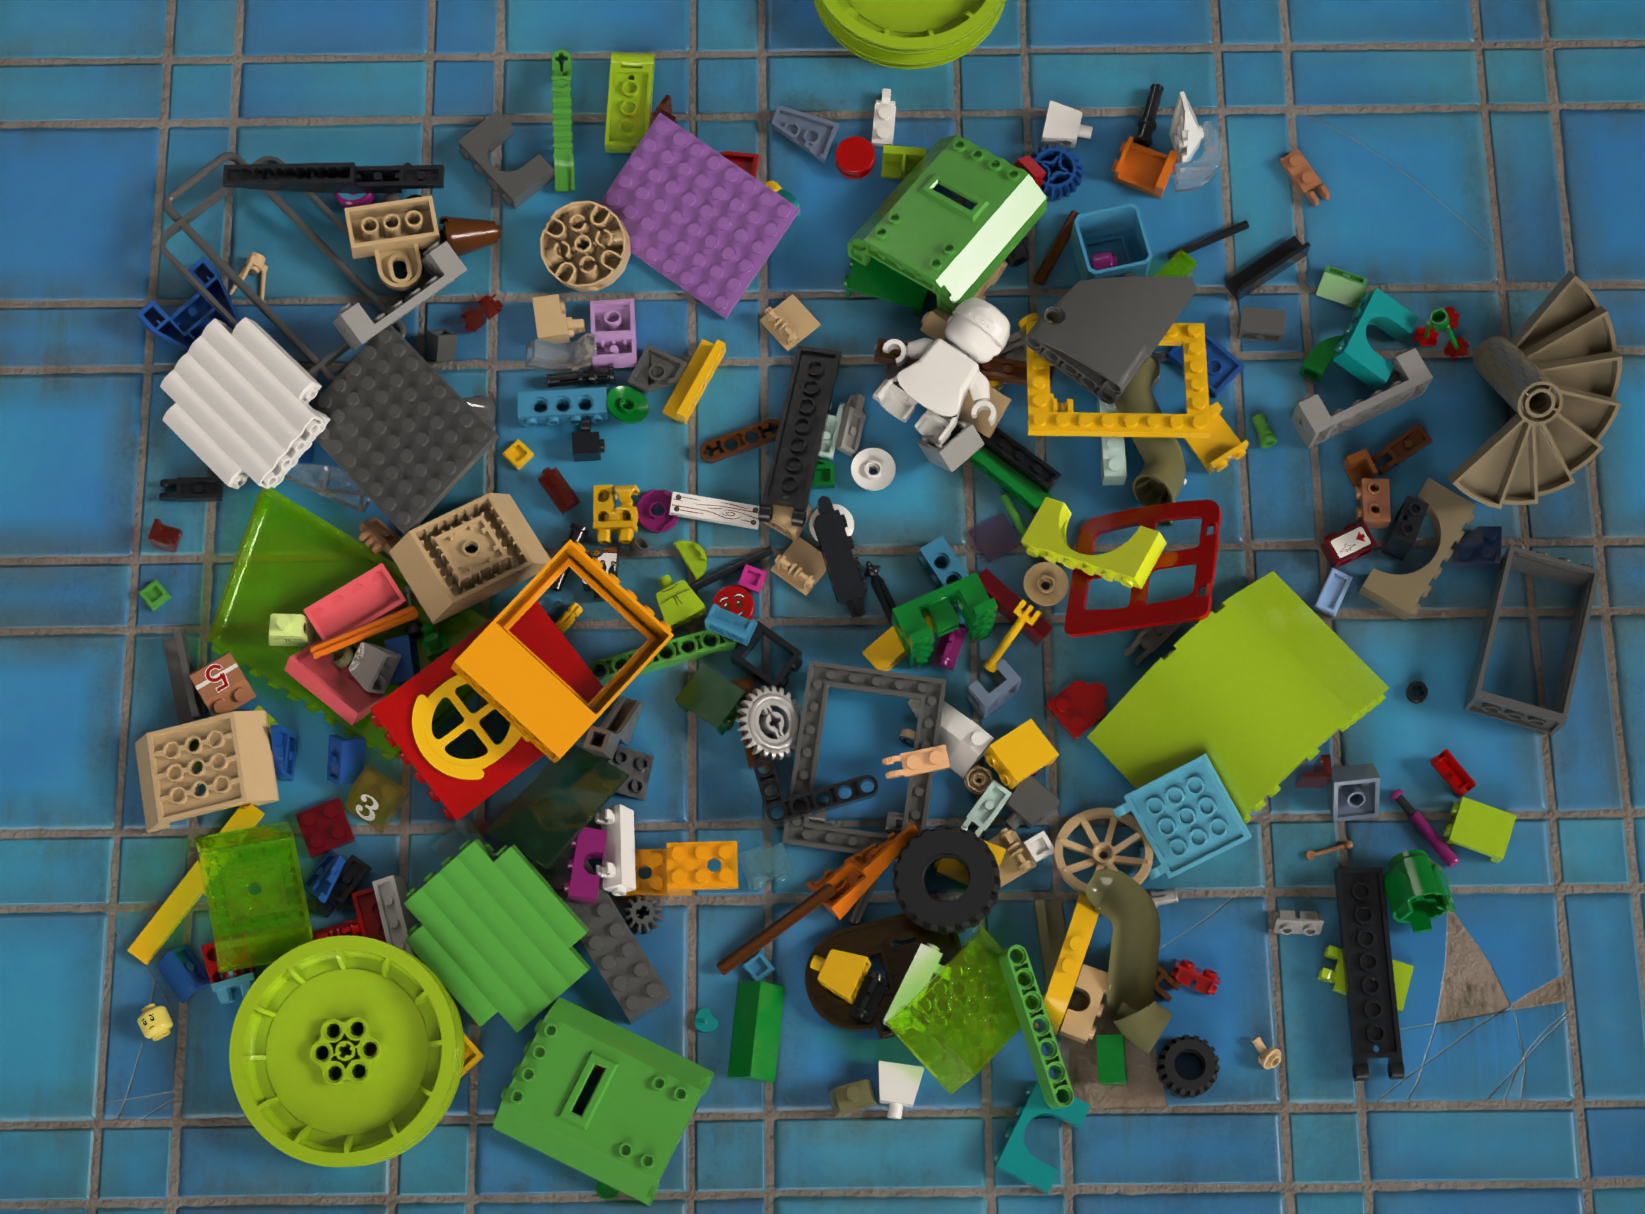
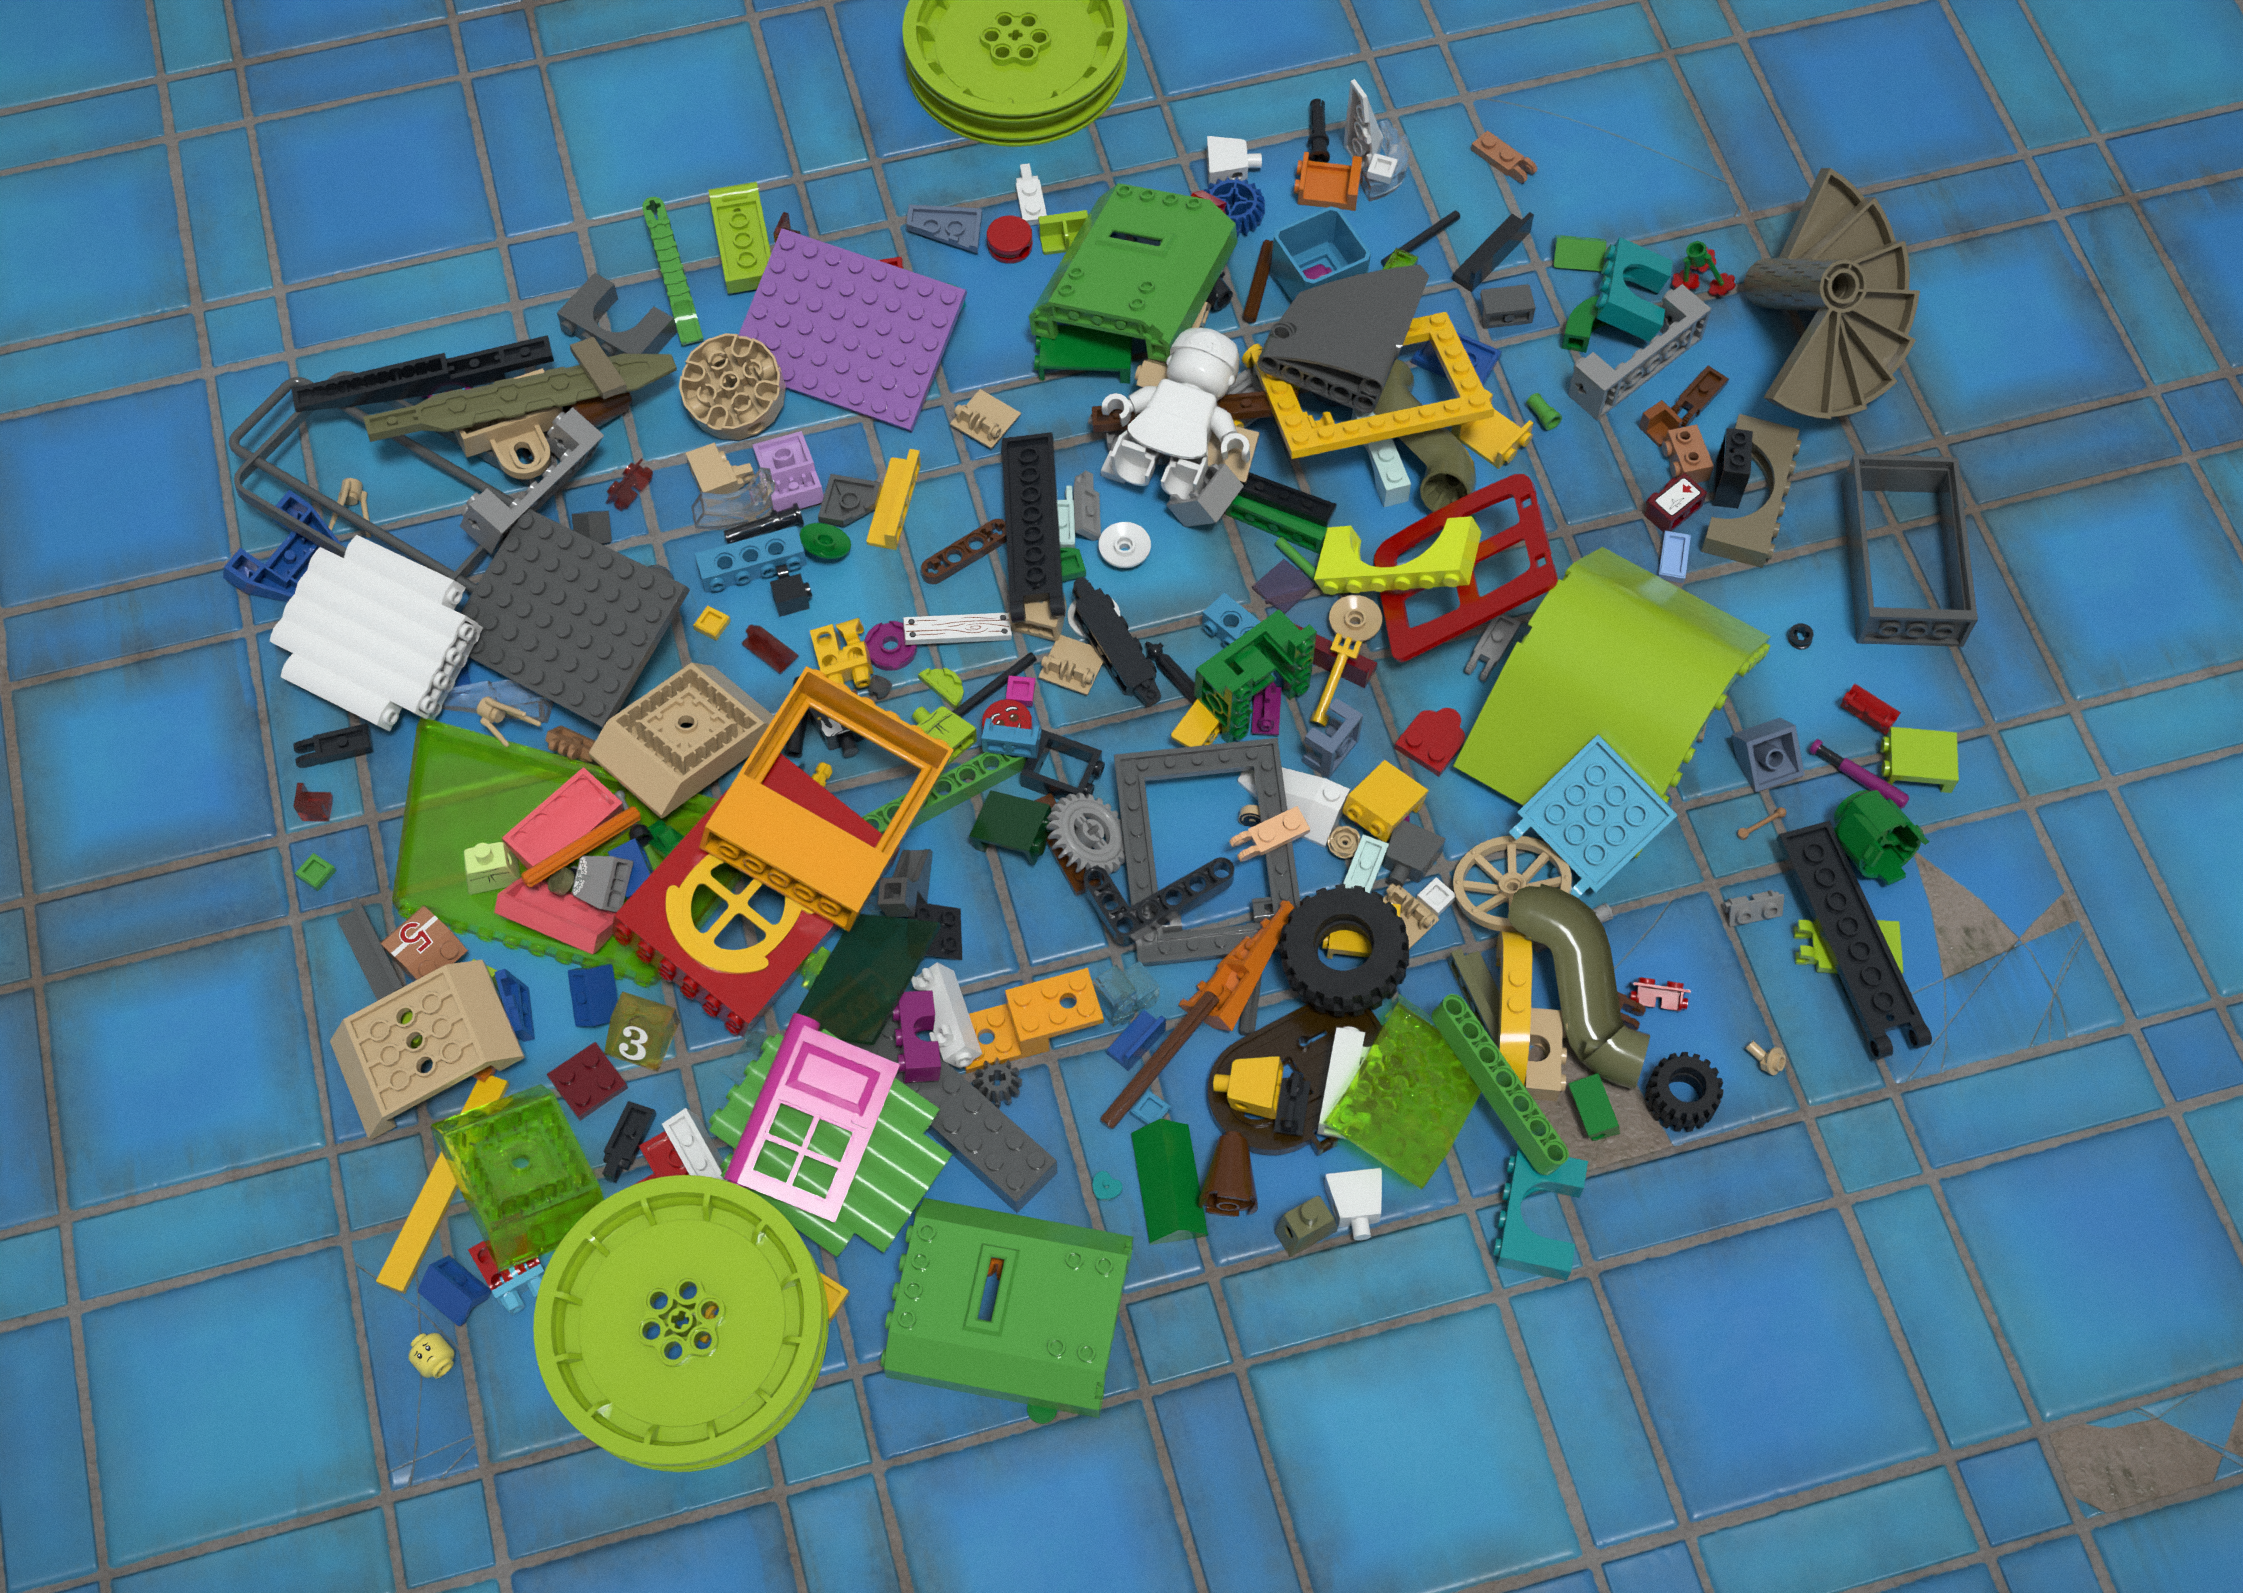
camera: 15 degrees left, 10 degrees down
blue wing [300,849,346,903] -> none
panel [1296,754,1332,788] -> none
dark blue plate [1454,526,1502,568] -> none
none -> olive plate [363,354,677,442]
none -> tan plant [477,696,541,747]
none -> dark tan tile [570,336,627,399]
none -> door [723,1013,900,1223]
none -> clear neon green plate [800,946,831,991]
none -> blue panel [1107,1010,1166,1071]
none -> reddish brown cone [1199,1131,1258,1217]
none -> white plate [1367,153,1398,184]

